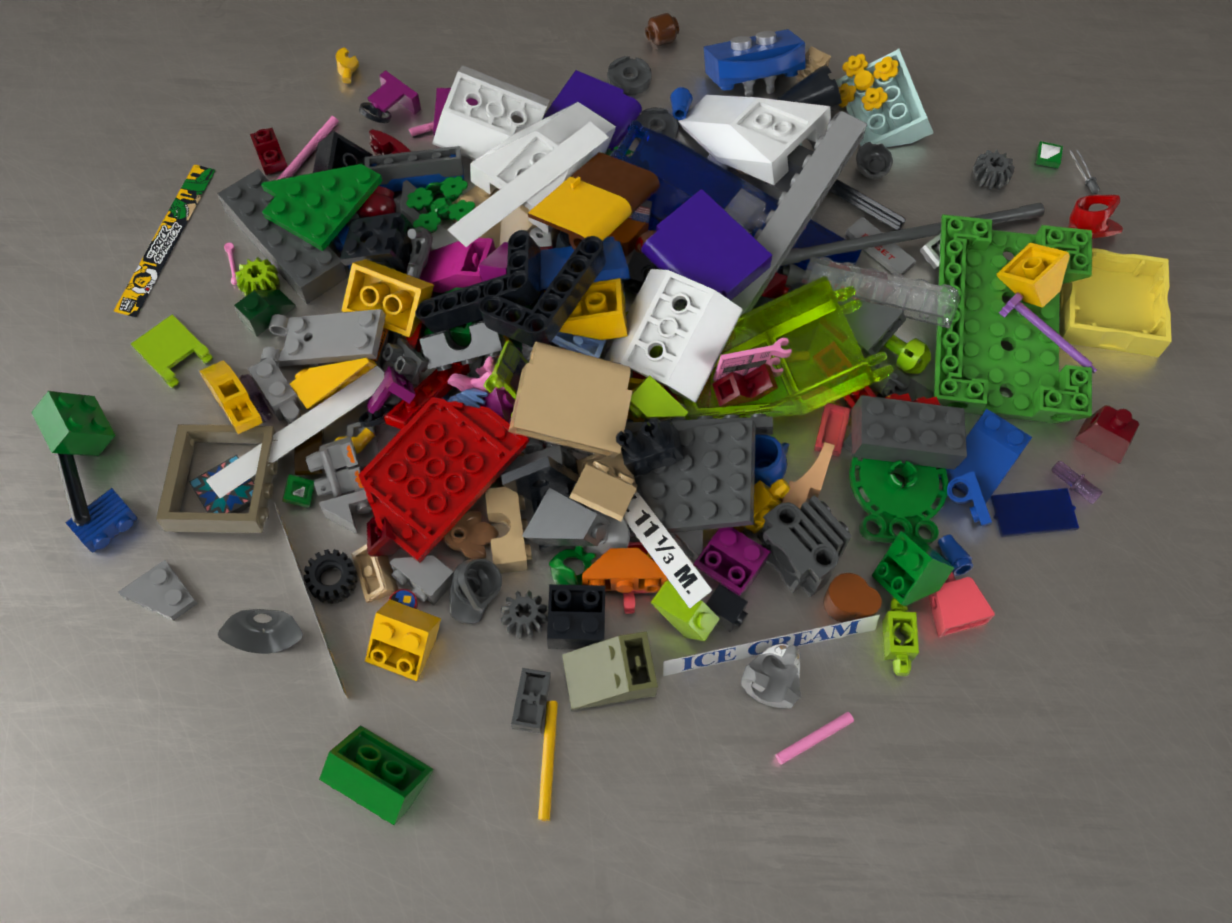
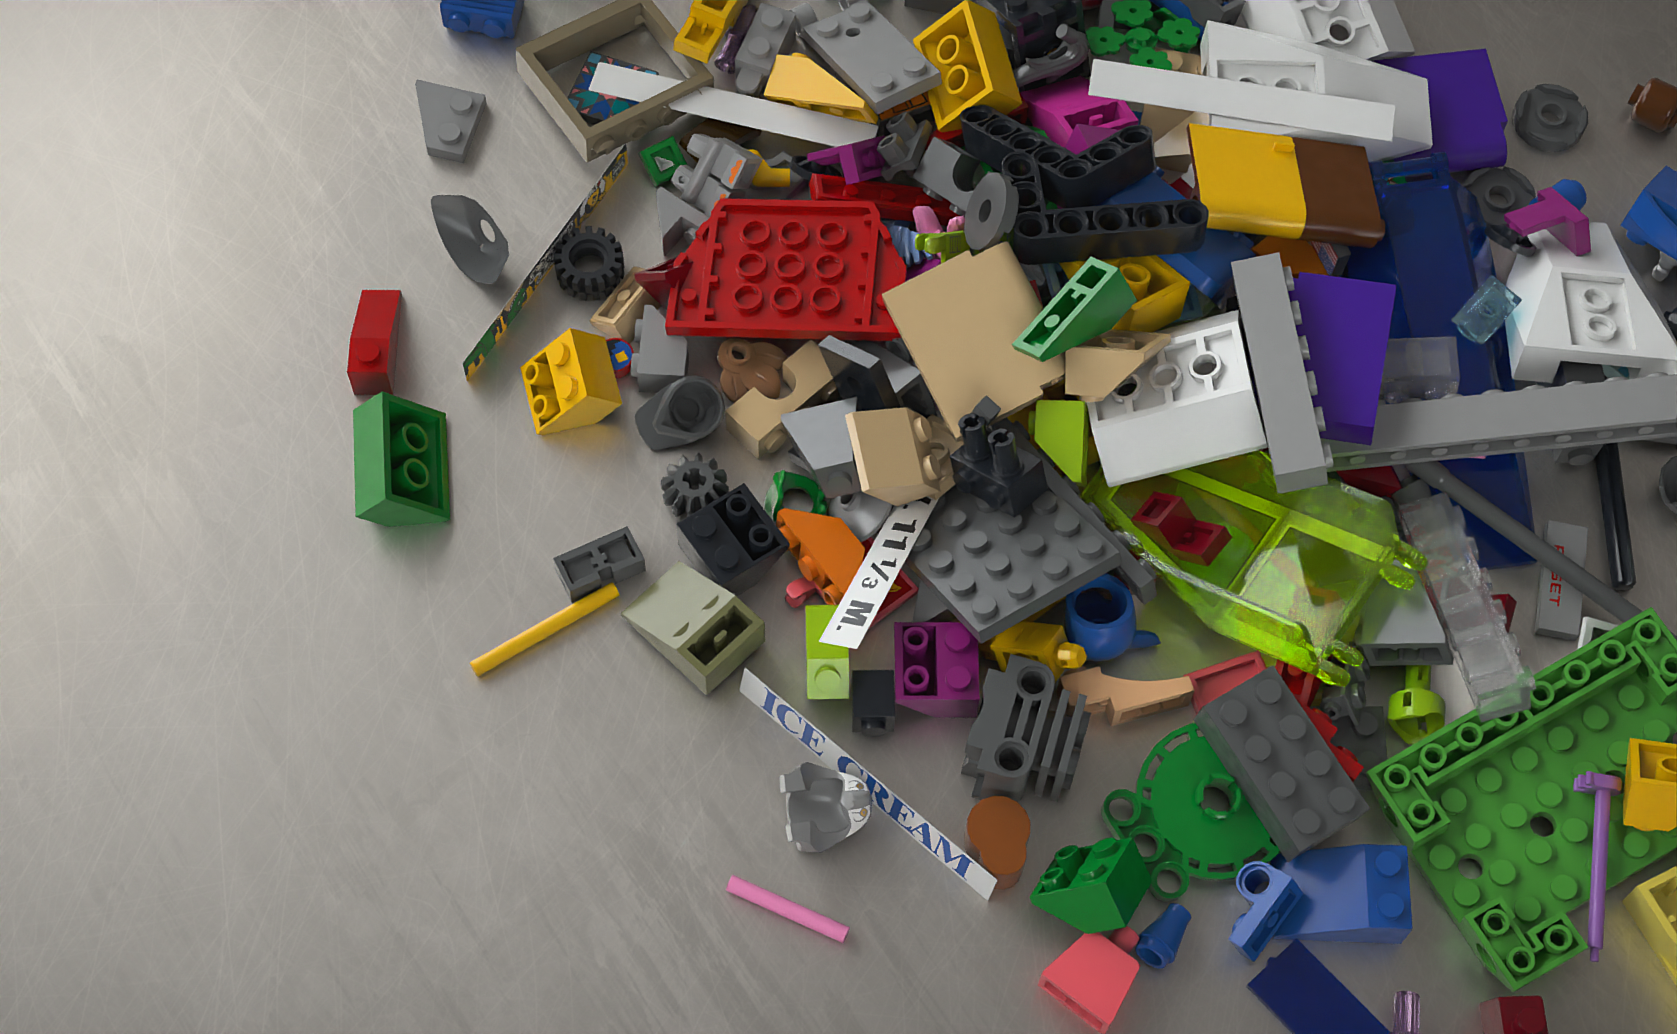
camera: 55 degrees right, 0 degrees up
bright pink flag [713,338,792,382] -> none
lime piece [882,597,919,676] -> none
none -> red slope [347,290,402,395]
none -> dark grey tile [964,172,1019,252]
none -> dark grey piece [971,395,1001,427]
none -> green slope [1012,257,1137,362]
none -> tan slope [1065,329,1171,402]
none -> light grey brick [1231,252,1334,494]
none -> clear light blue brick [1451,274,1522,345]
none -> magenta piece [1484,187,1591,256]

